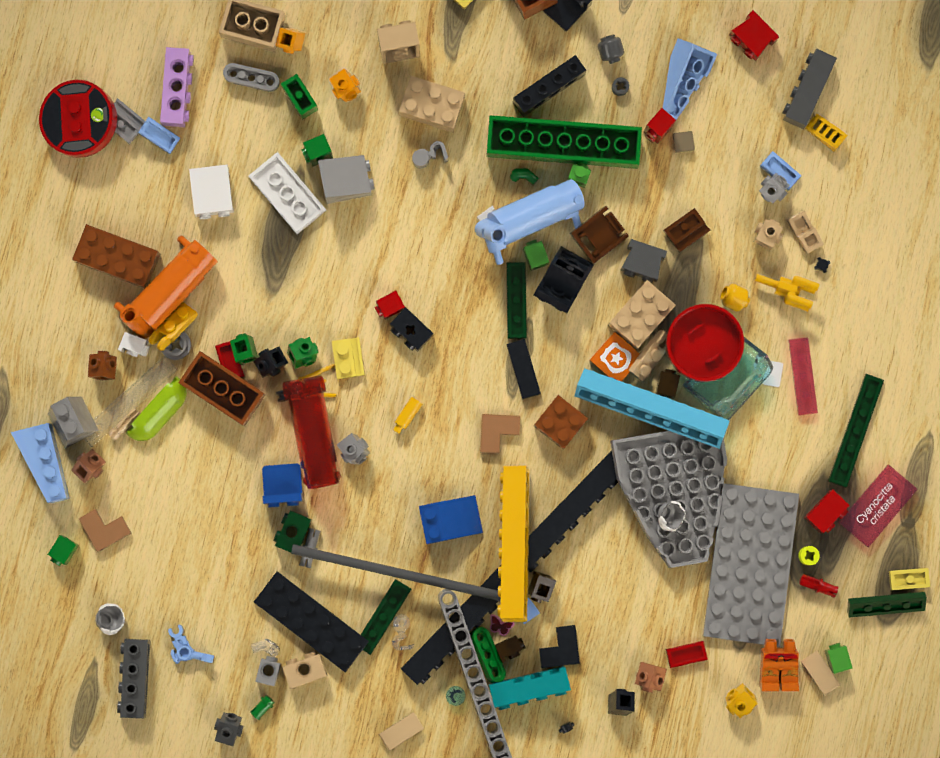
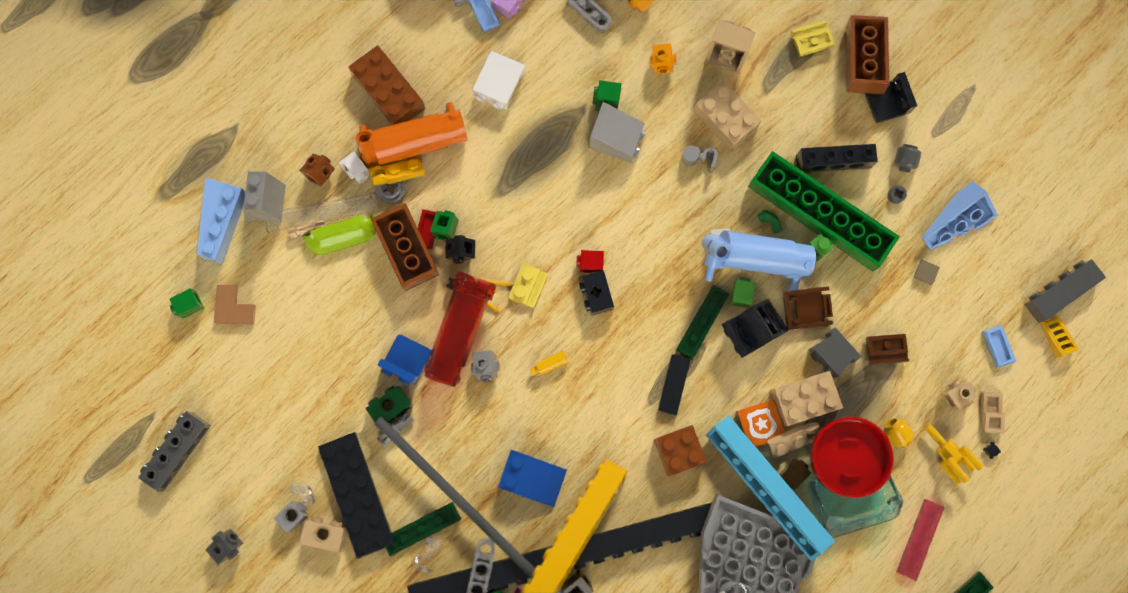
camera: 35 degrees right, 5 degrees down
nougat brick [71,449,106,483] -> none
light grey hair [95,603,125,635] -> none
light blue piece [168,625,214,664] -> none
white tile [248,152,326,235] -> none
green pin [250,695,275,720] -> none
green brick [281,74,318,120] -> none
green brick [287,337,319,369] -> none
medium nougat tile [480,414,520,454] -> none
red brick [644,108,676,144] -> none
red hips [729,10,780,61] -> none
light grey brick [759,173,790,203] -> none
white sticker [763,360,783,387] -> none

